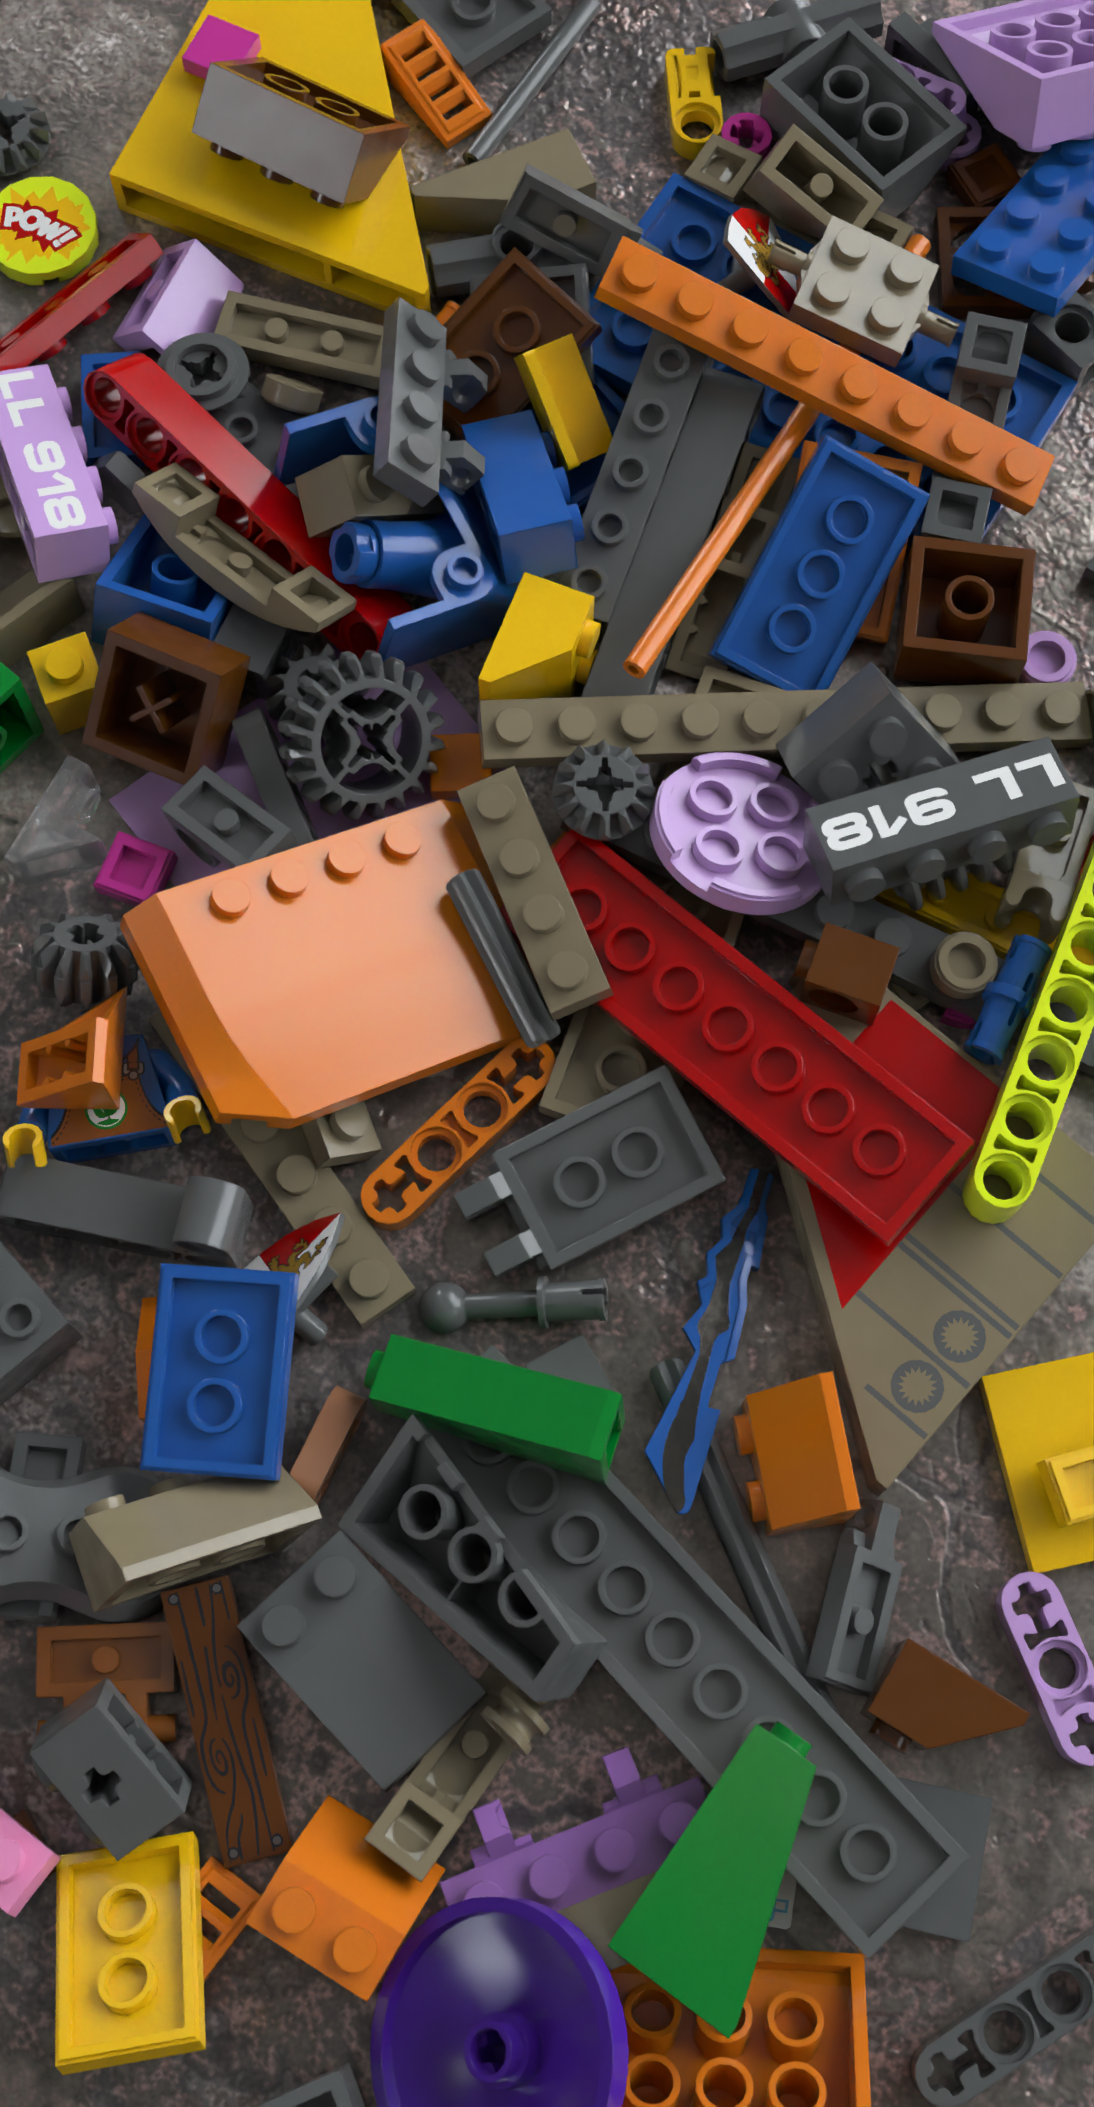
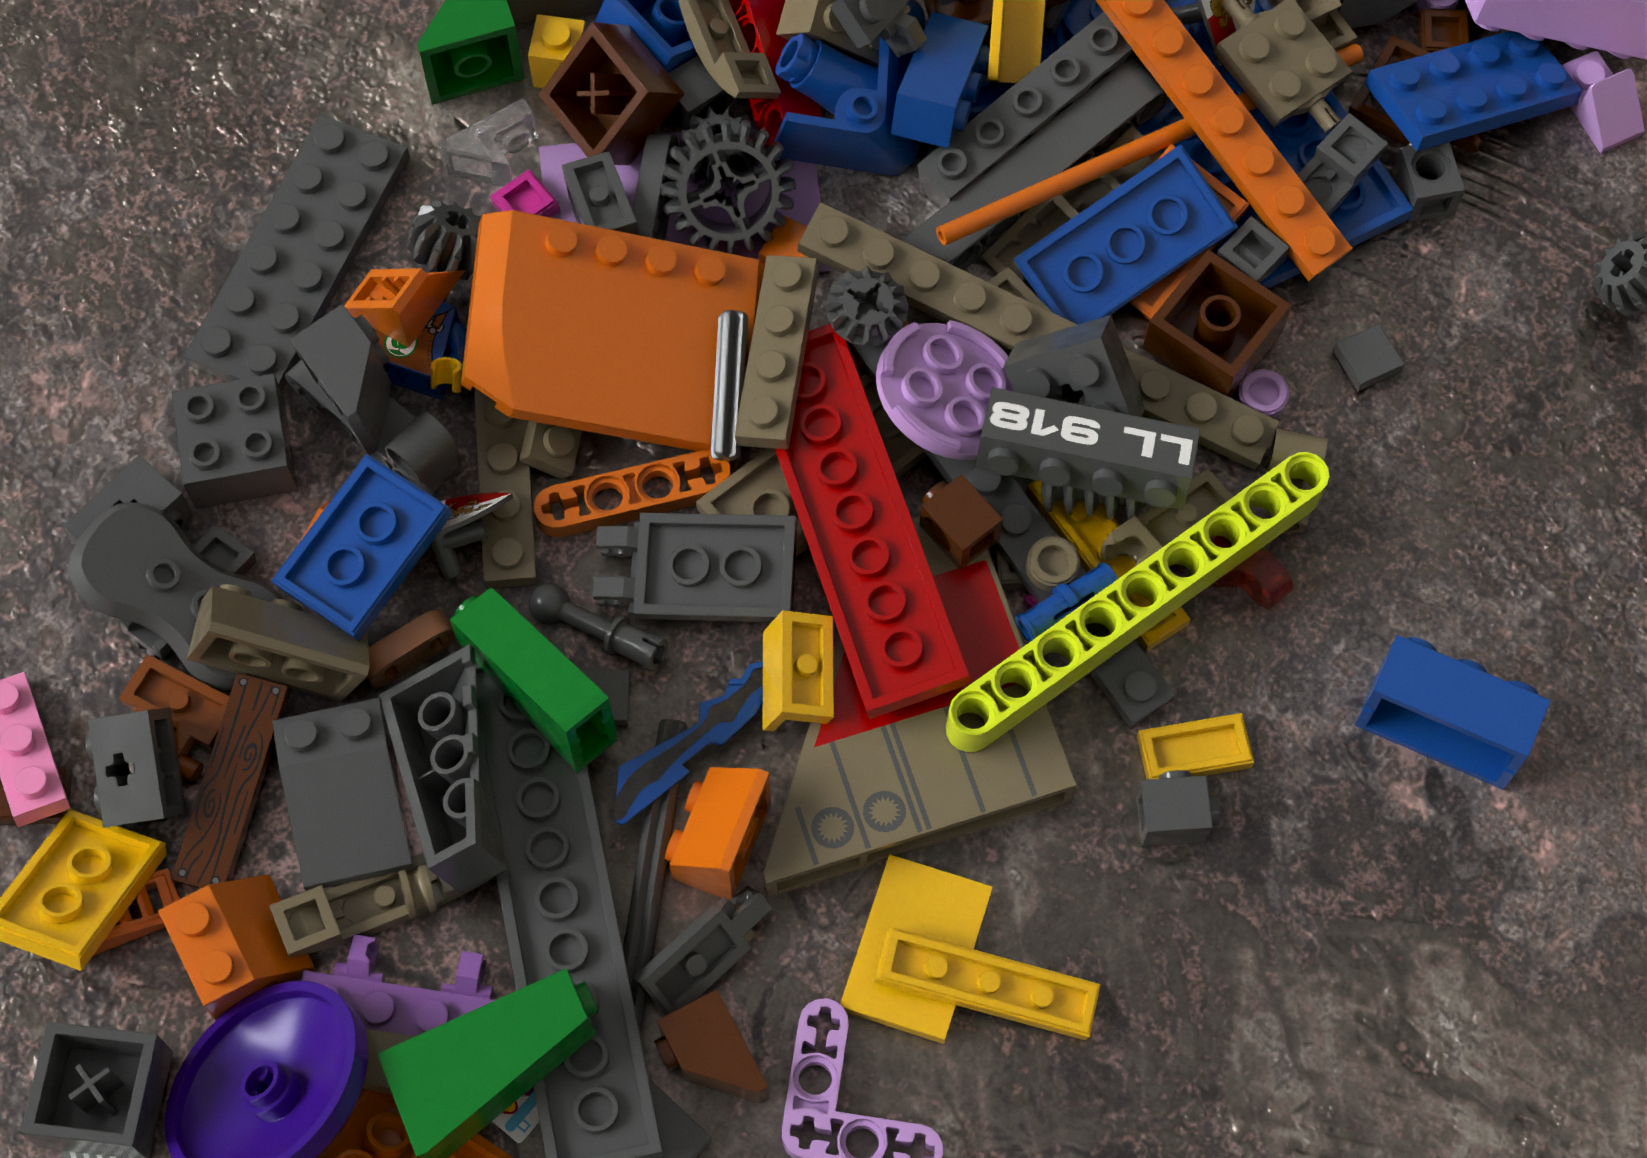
camera: 30 degrees right, 5 degrees down
yellow slope [478,572,601,701] -> none
none -> dark grey slope [290,304,392,455]
none -> yellow panel [762,610,834,732]

